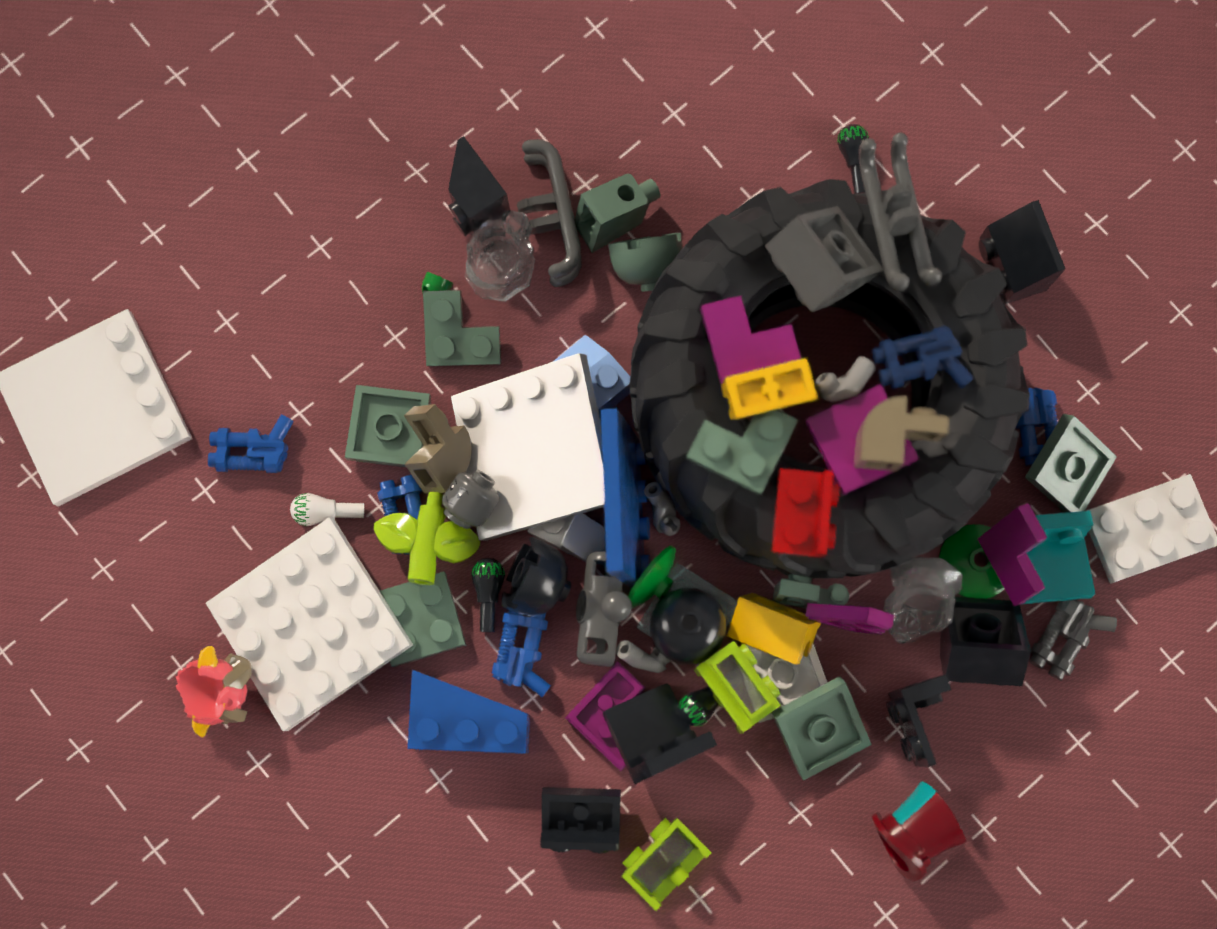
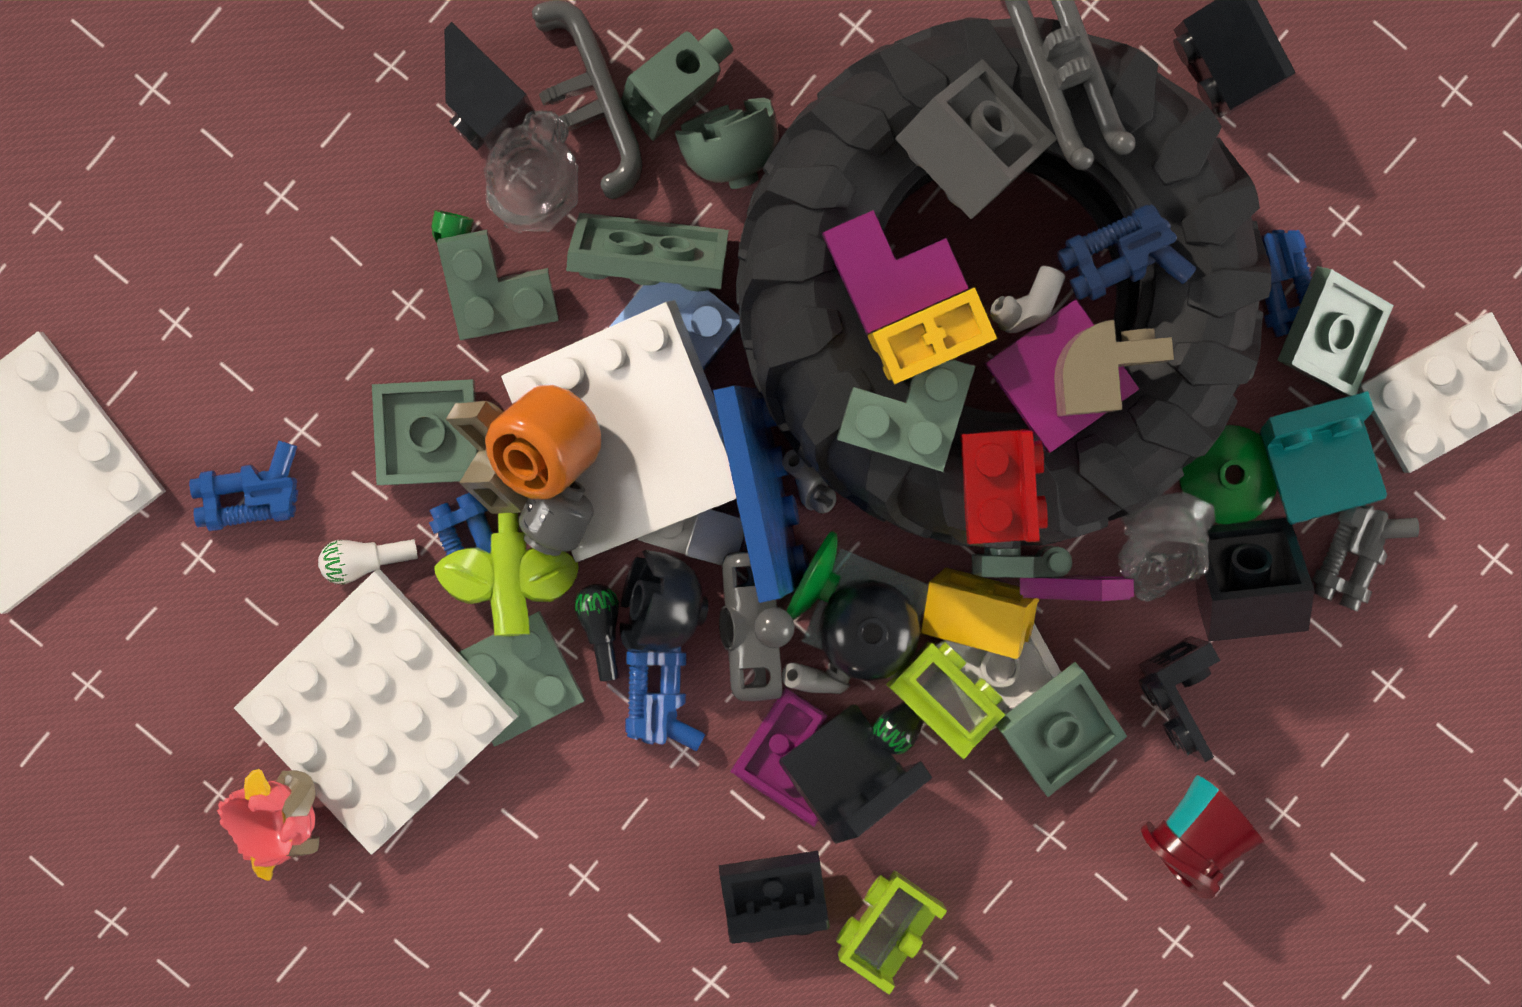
camera: 15 degrees left, 10 degrees up
blue wedge [407,670,530,754] -> none
magenta tile [978,503,1047,607] -> none
none -> orange head [485,385,601,499]
none -> sand green plate [566,213,729,291]

